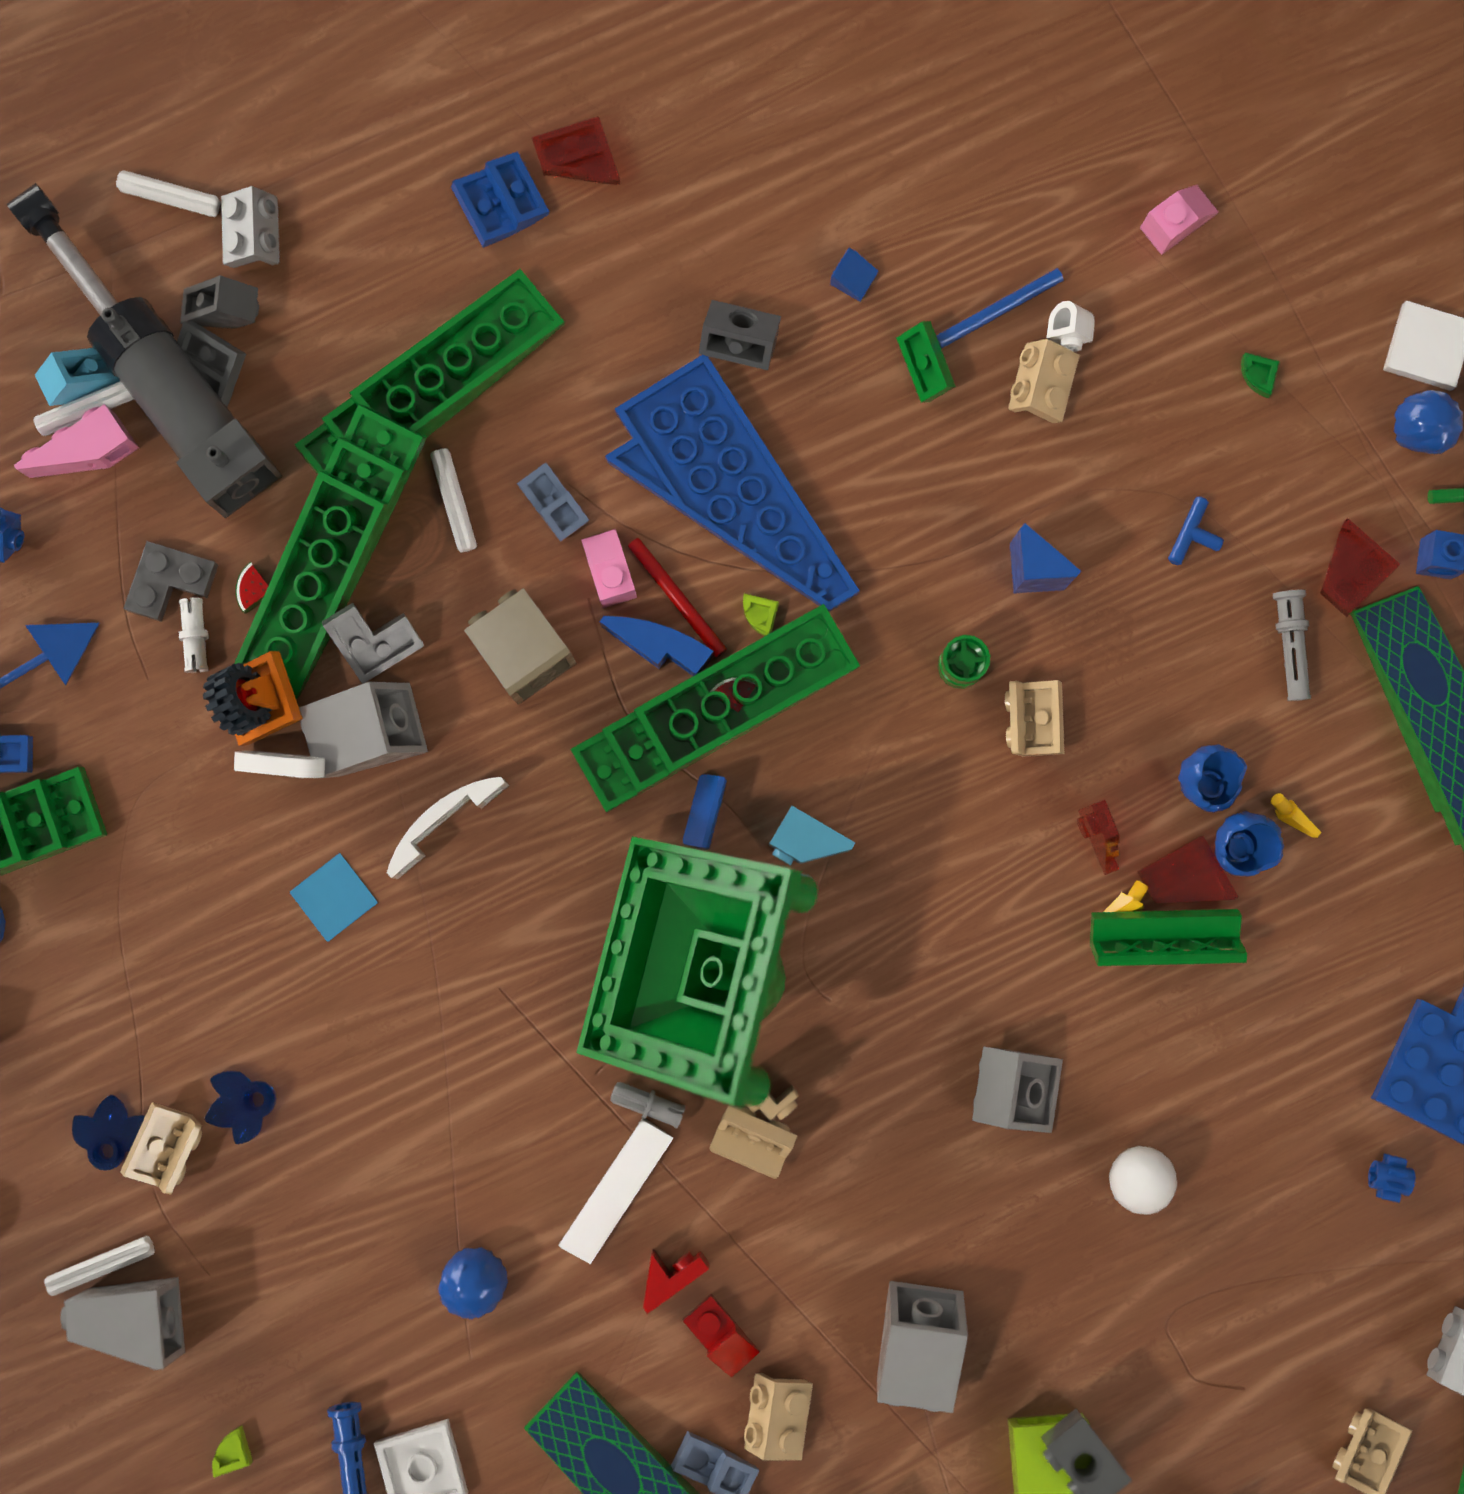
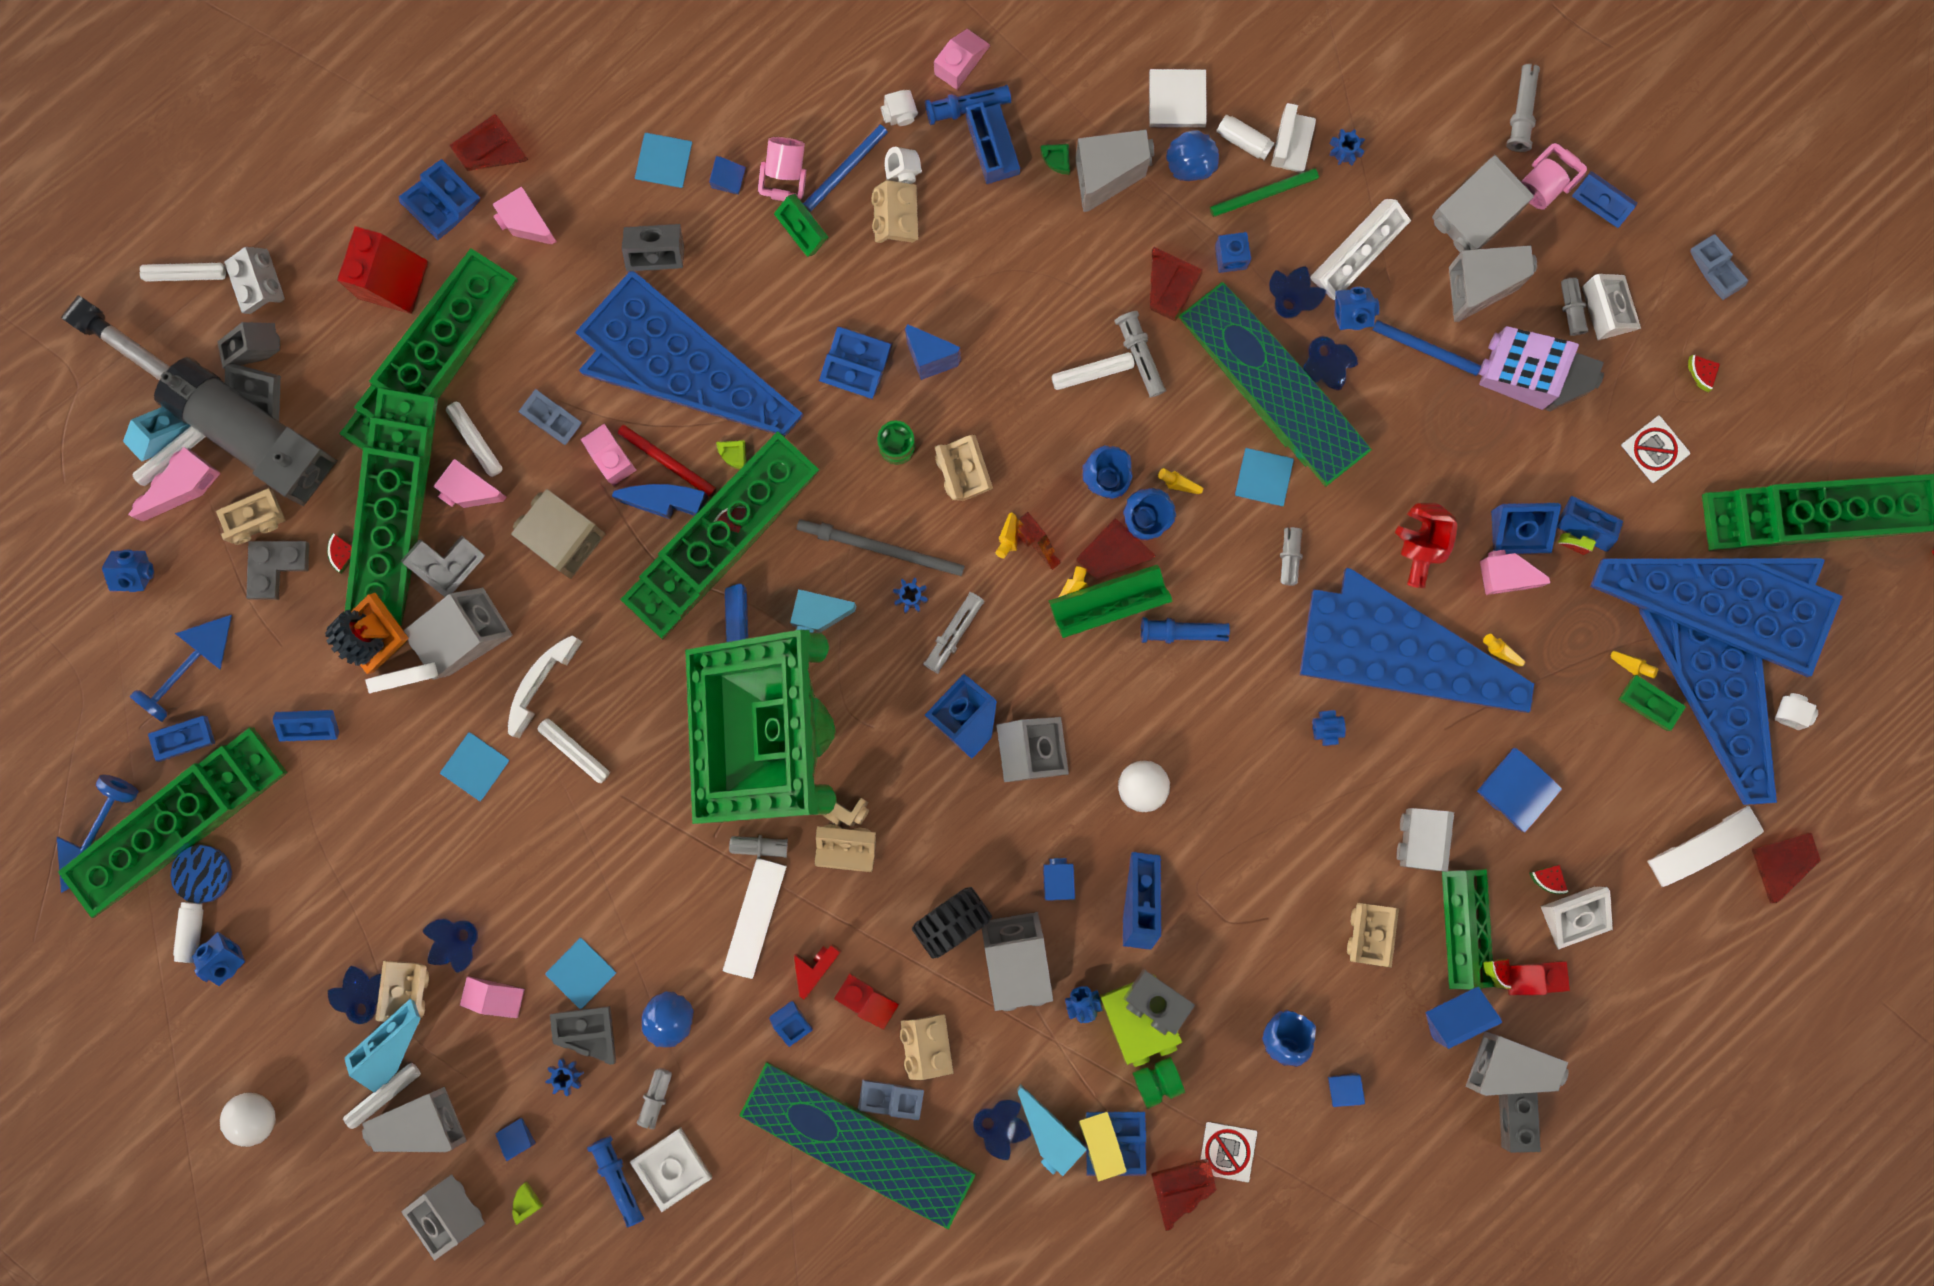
camera: 15 degrees left, 0 degrees up
white pin [179,598,209,673] -> none
blue piece [1168,496,1224,565] -> none
none -> tan bracket [216,488,285,545]
none -> blue plate [272,710,339,742]
none -> red slope [337,226,428,314]
none -> medium azure slope [344,999,420,1093]
none -> light grey slope [401,1175,485,1261]
none -> bright pink slope [433,459,506,508]
none -> bright pink slope [460,976,525,1018]
none -> bright pink slope [493,186,557,244]
none -> blue slope [495,1118,536,1161]
none -> white axle [537,718,610,783]
none -> dark azure sticker [545,938,616,1009]
none -> blue gear [545,1058,584,1096]
none -> dark grey wing [550,1006,616,1065]
none -> dark azure sticker [635,133,692,188]
none -> light grey axle [637,1068,672,1129]
none -> bright pink piece [758,137,807,201]
none -> blue slope [769,1001,813,1047]
none -> dark grey bar [797,519,965,577]
none -> blue slope [819,326,892,399]
none -> white plate [881,90,918,126]
none -> blue gear [893,578,928,614]
none -> black tyre [912,887,992,959]
none -> light grey pin [923,592,985,674]
none -> blue pin [925,85,1011,125]
none -> blue slope [925,674,997,759]
none -> blue piece [966,102,1020,184]
none -> yellow bar [995,512,1018,559]
none -> blue brick [1043,858,1075,900]
none -> white axle [1052,352,1135,390]
none -> blue gear [1065,986,1103,1023]
none -> light grey slope [1076,130,1154,212]
none -> blue slope [1123,852,1161,950]
none -> blue pin [1141,617,1230,644]
none -> dark azure sticker [1235,448,1294,506]
none -> light grey axle [1280,527,1303,586]

